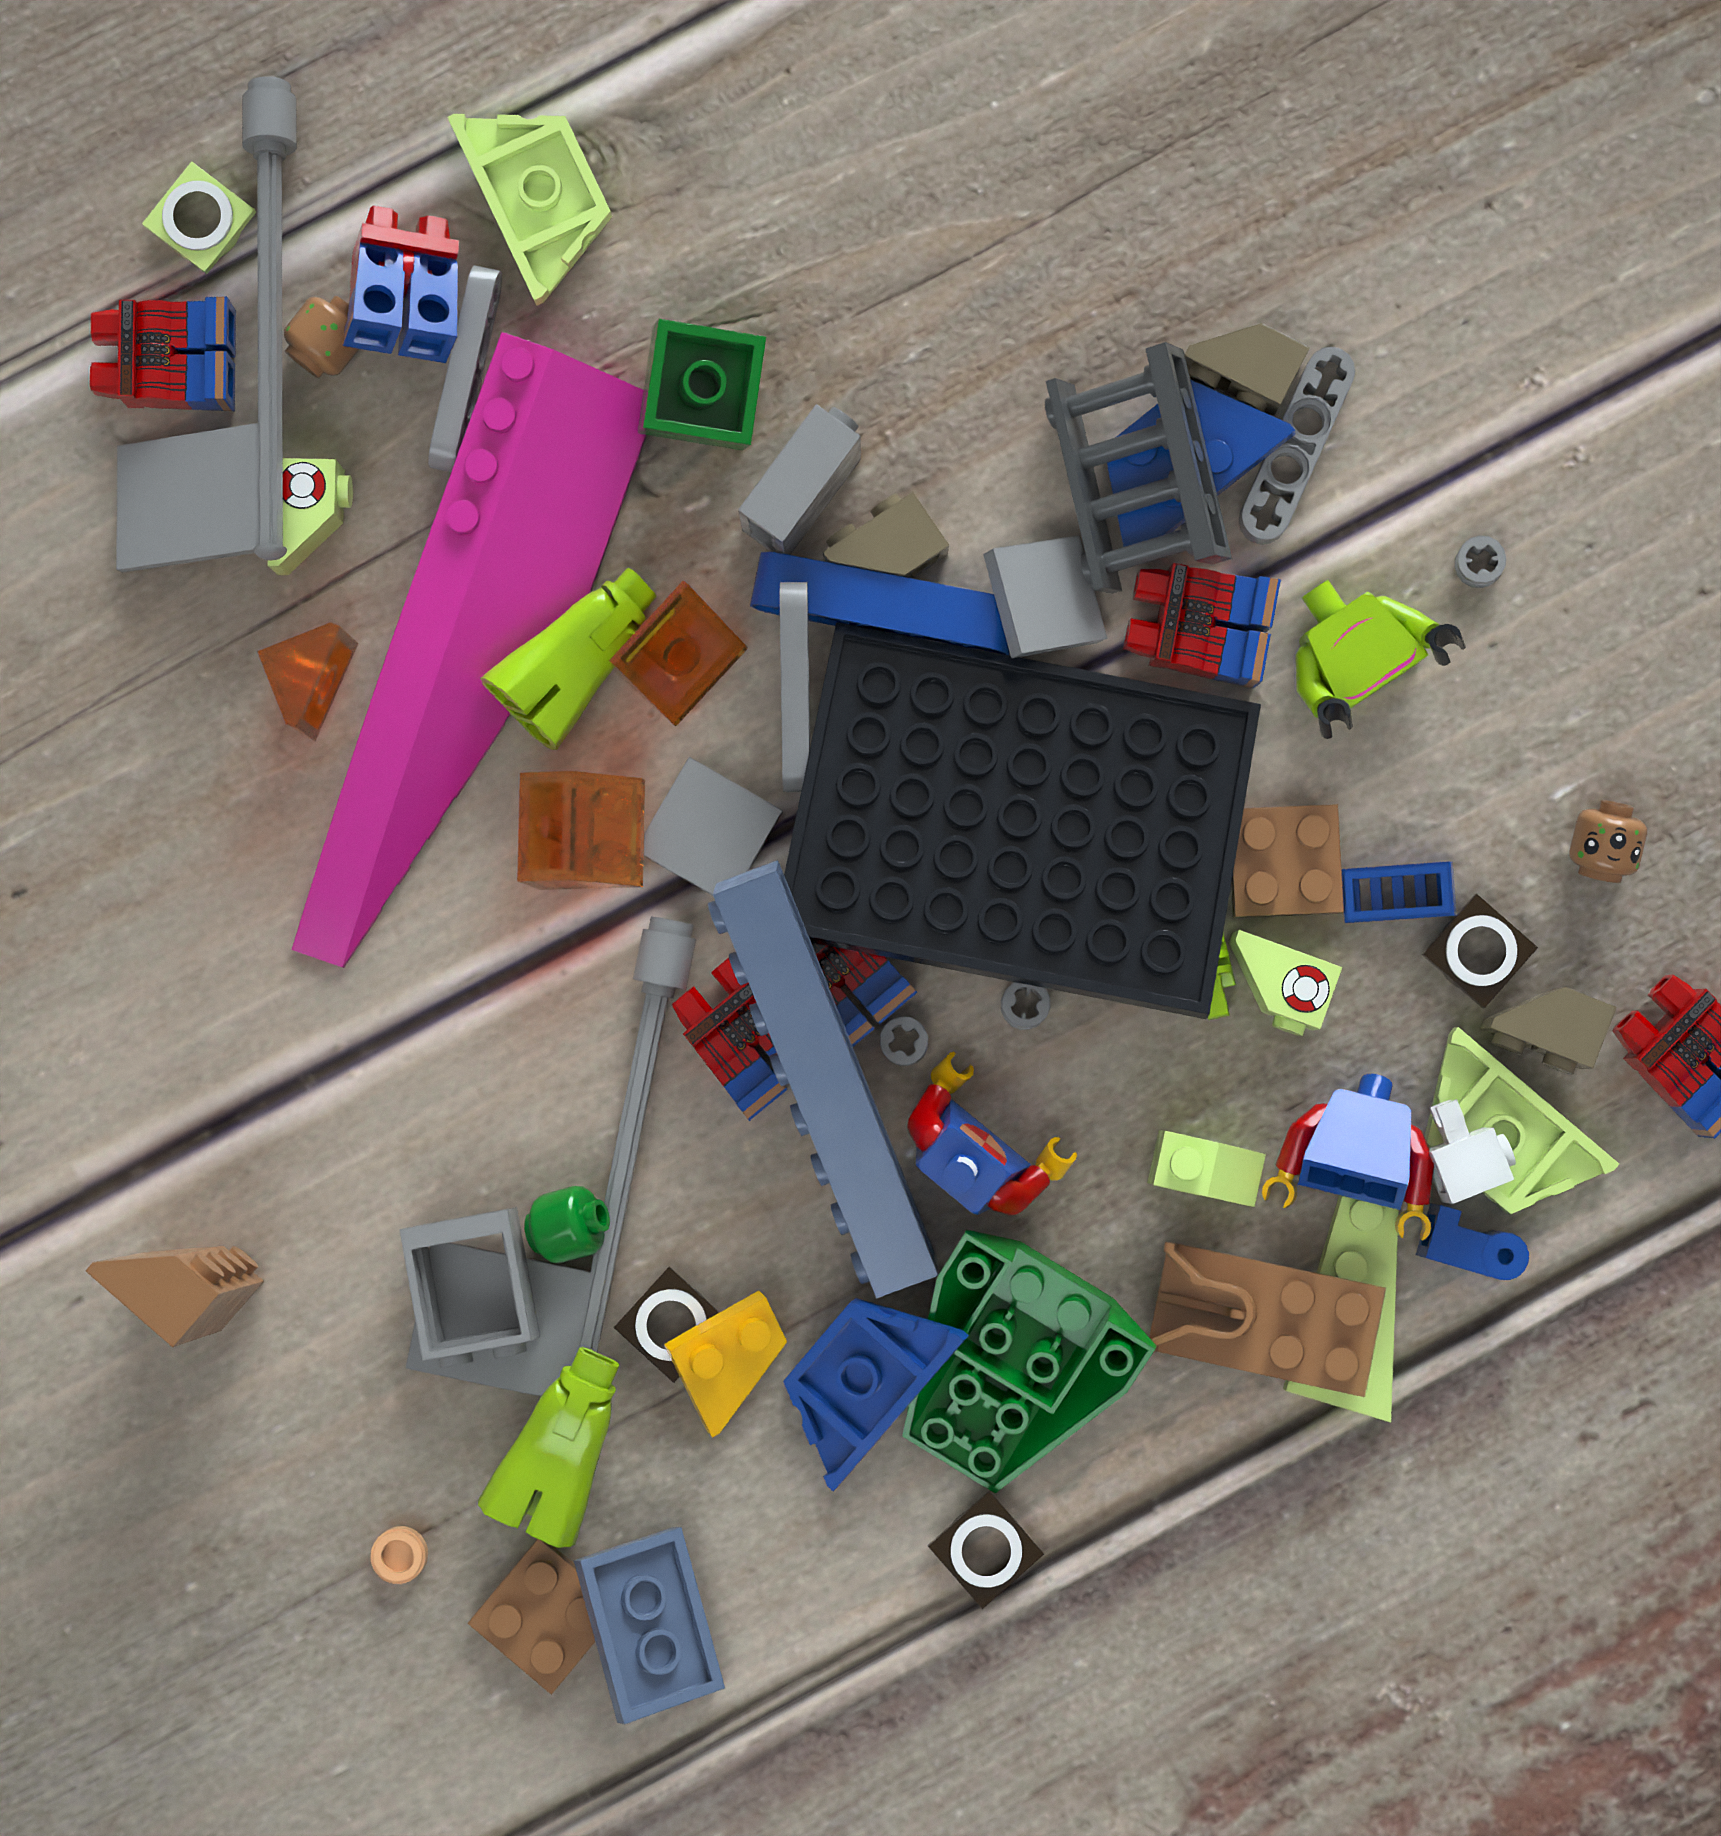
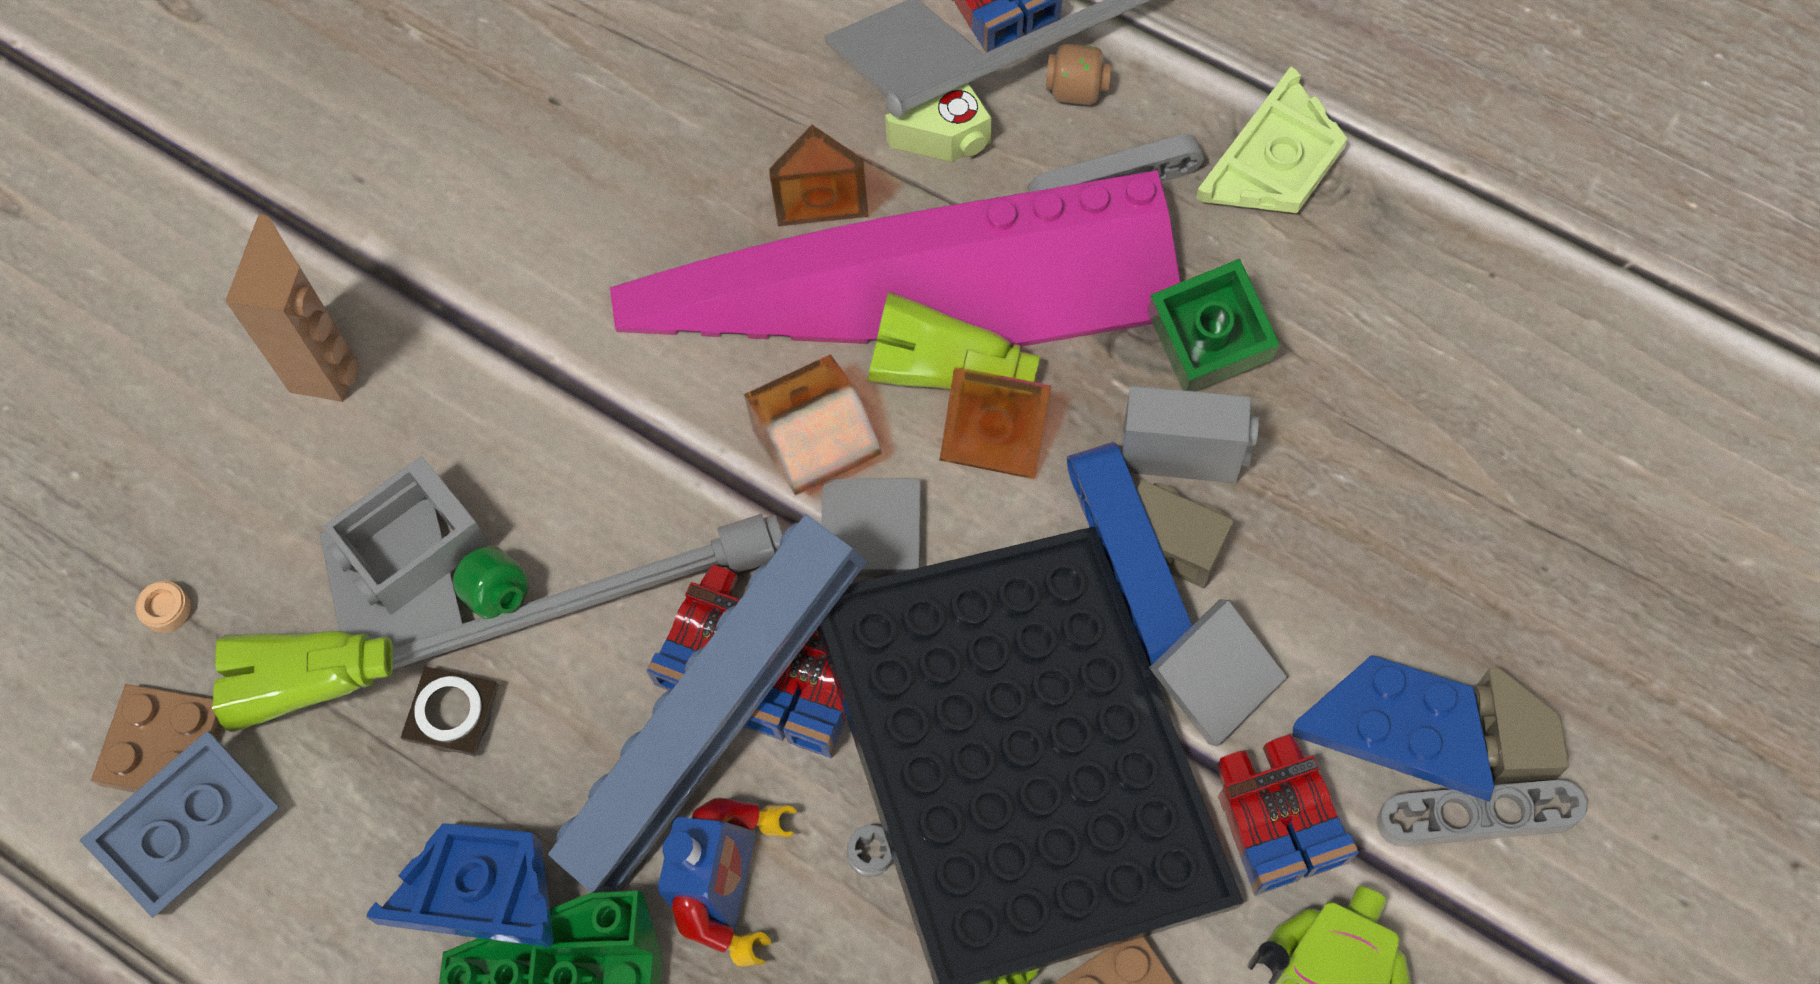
camera: 65 degrees right, 20 degrees down
blue hips [343,205,459,363] -> none
yellow wing [664,1290,787,1438] -> none
light grey beam [780,582,810,792] -> none
light grey bush [880,1016,929,1066] -> none
dark grey fence [1045,342,1232,594] -> none

